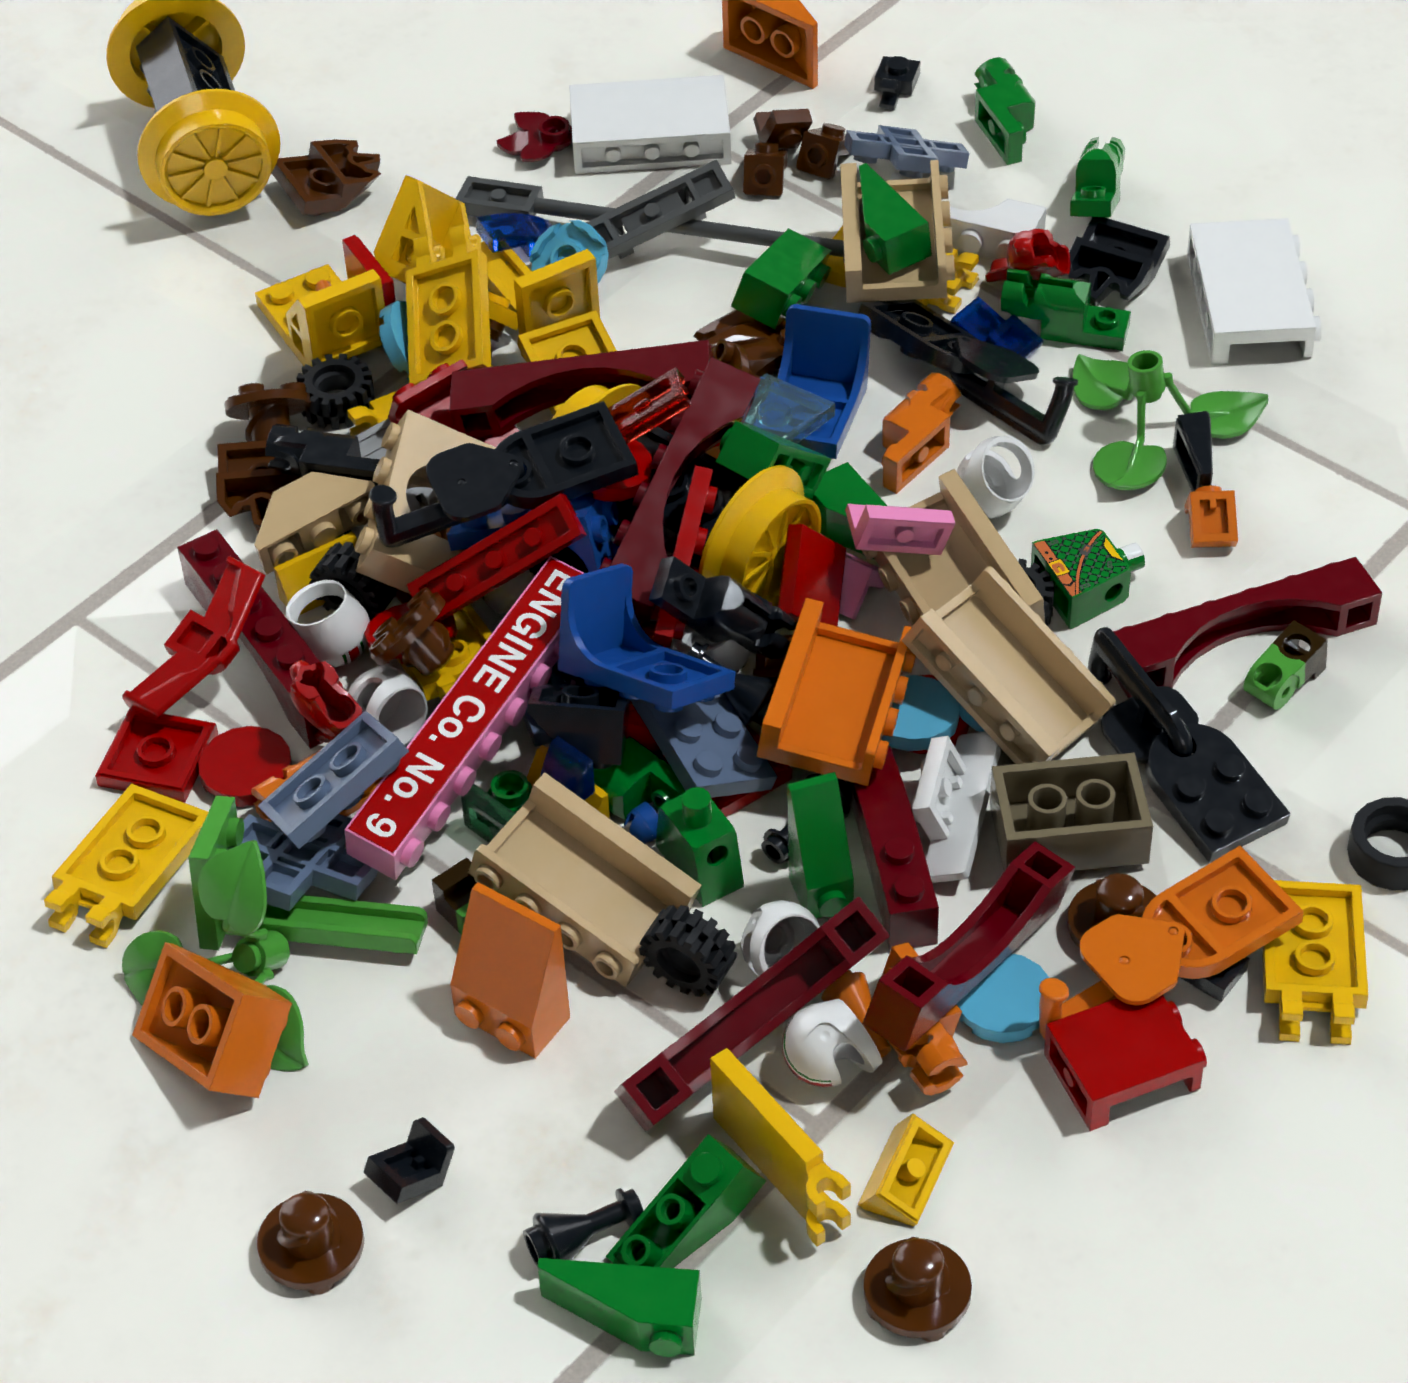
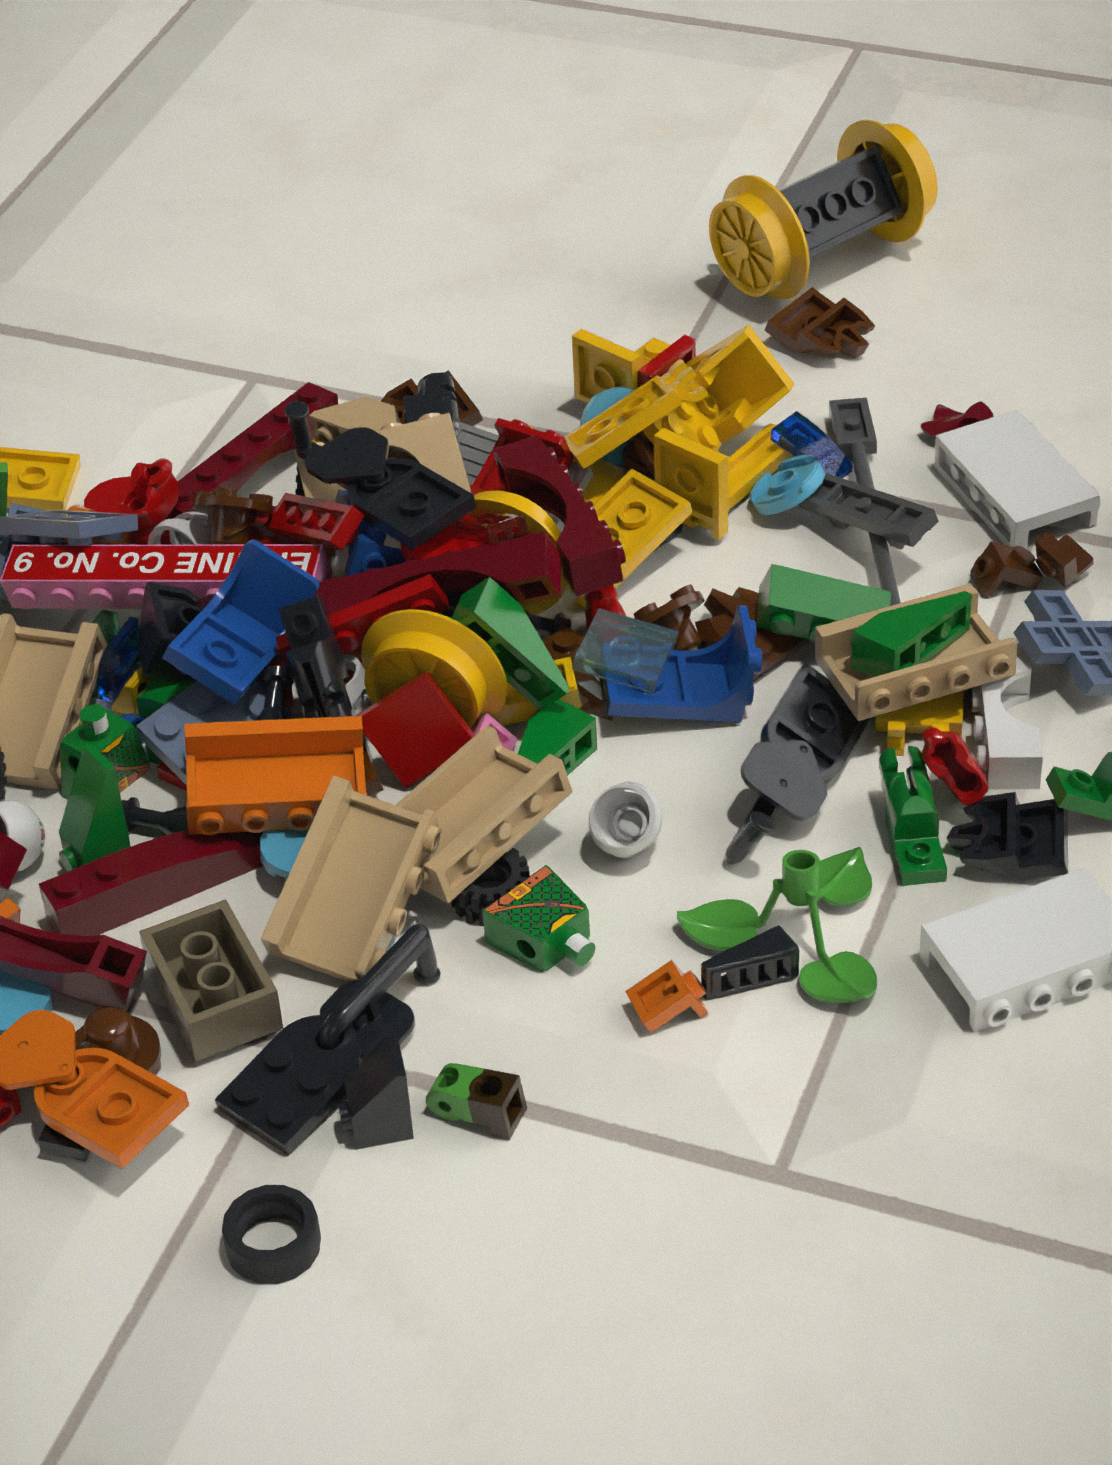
camera: 70 degrees right, 5 degrees down
red tile [95,708,218,802] -> none
red plate [122,556,266,722] -> none
reddish brown plate [224,382,311,442] -> none
white helmet [286,580,370,667] -> none
black tyre [296,353,375,430] -> none
reddish brown bracket [796,123,849,179] -> none
bright pink panel [845,504,955,555] -> none
orange plate [881,373,961,494] -> none
white bracket [911,731,1001,883] -> none
clear blue slope [951,296,1044,359] -> none
dark red arch [1108,557,1382,699] -> none
yellow tile [1262,880,1368,1045] -> none
none -> black slope [338,1035,414,1150]

